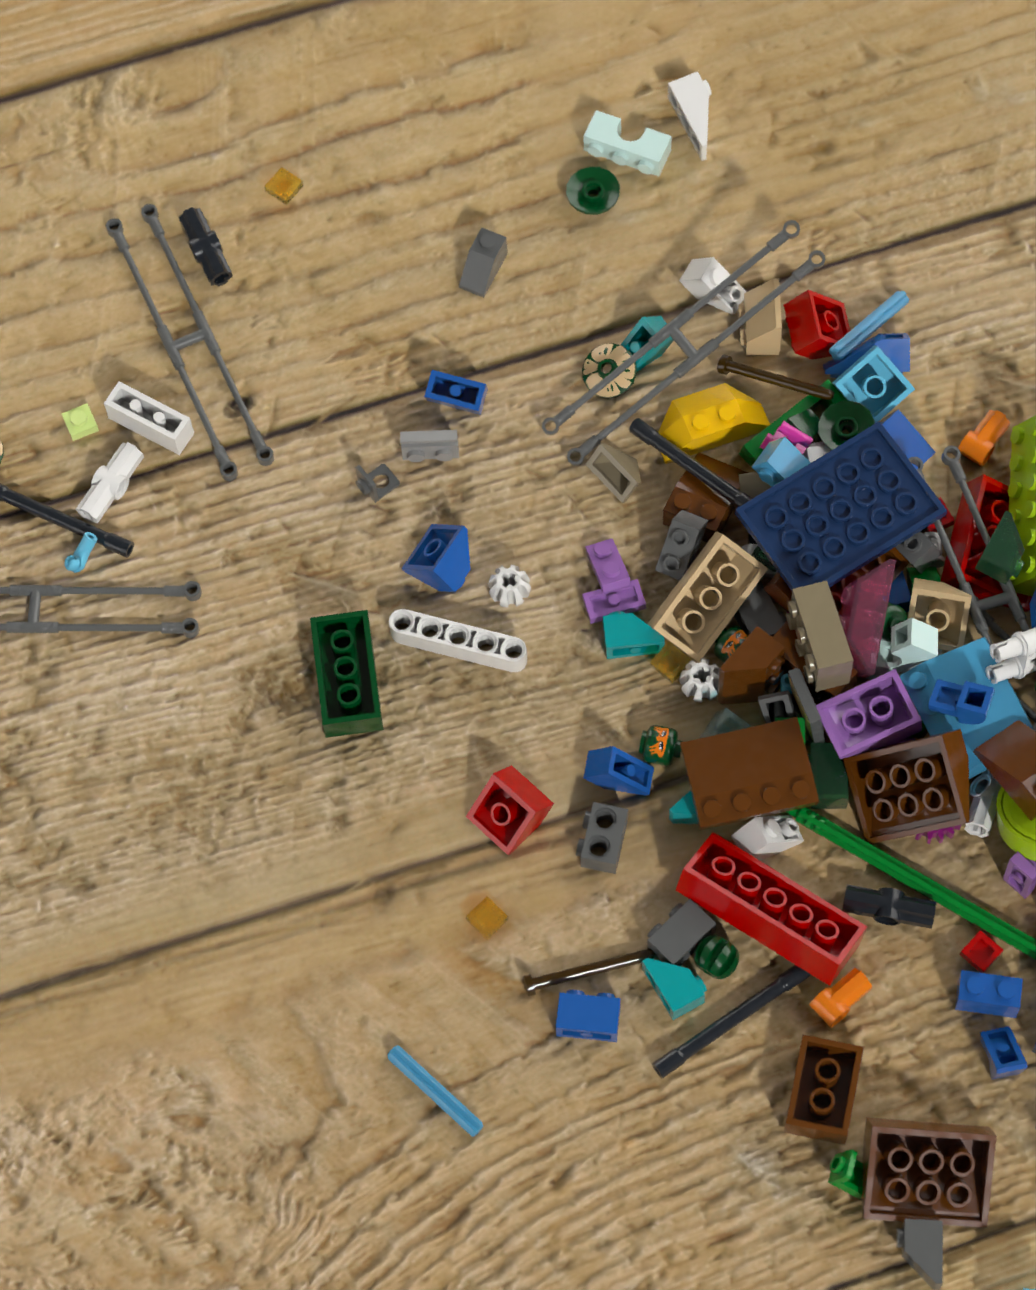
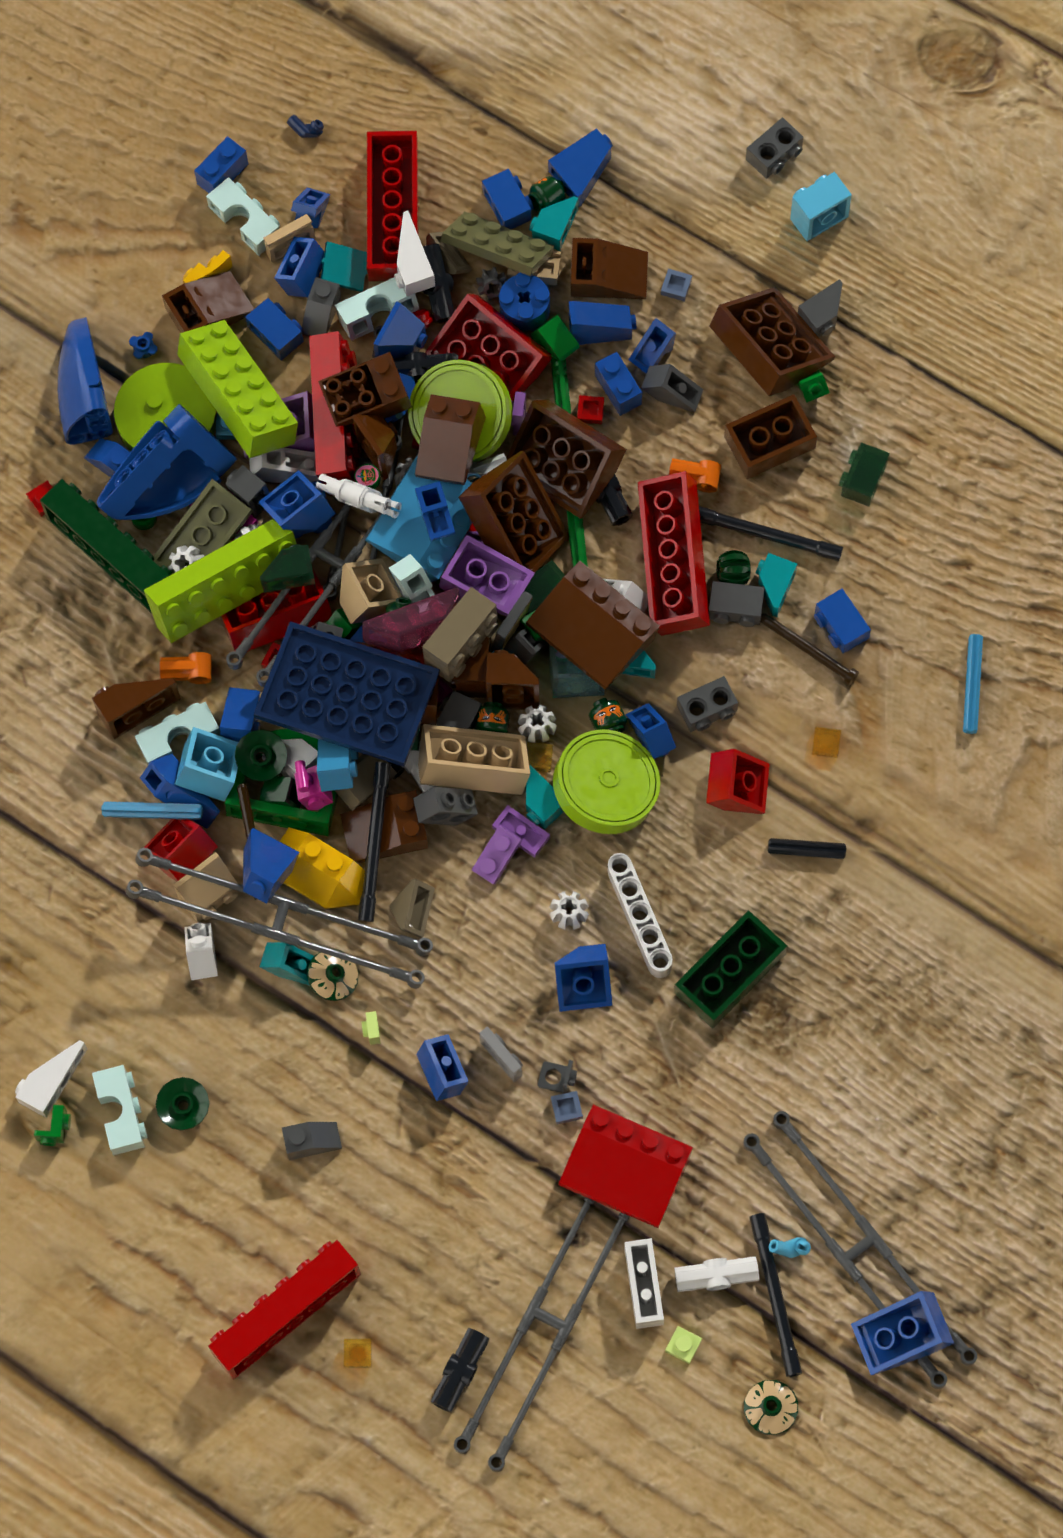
camera: 130 degrees left, 5 degrees up
none -> green bracket [34,1105,71,1146]
none -> reddish brown slope [92,678,181,739]
none -> light aqua arch [135,701,220,765]
none -> red brick [208,1240,361,1380]
none -> blue slope [243,828,300,904]
none -> yellowish green plate [361,1011,381,1045]
none -> reddish brown slope [506,400,627,519]
none -> sand blue plate [551,1091,583,1125]
none -> lime brick [553,729,660,834]
none -> red slope [558,1104,693,1228]
none -> dark grey slope [641,364,704,412]
none -> black axle [768,838,846,859]
none -> clear green brick [839,442,890,507]

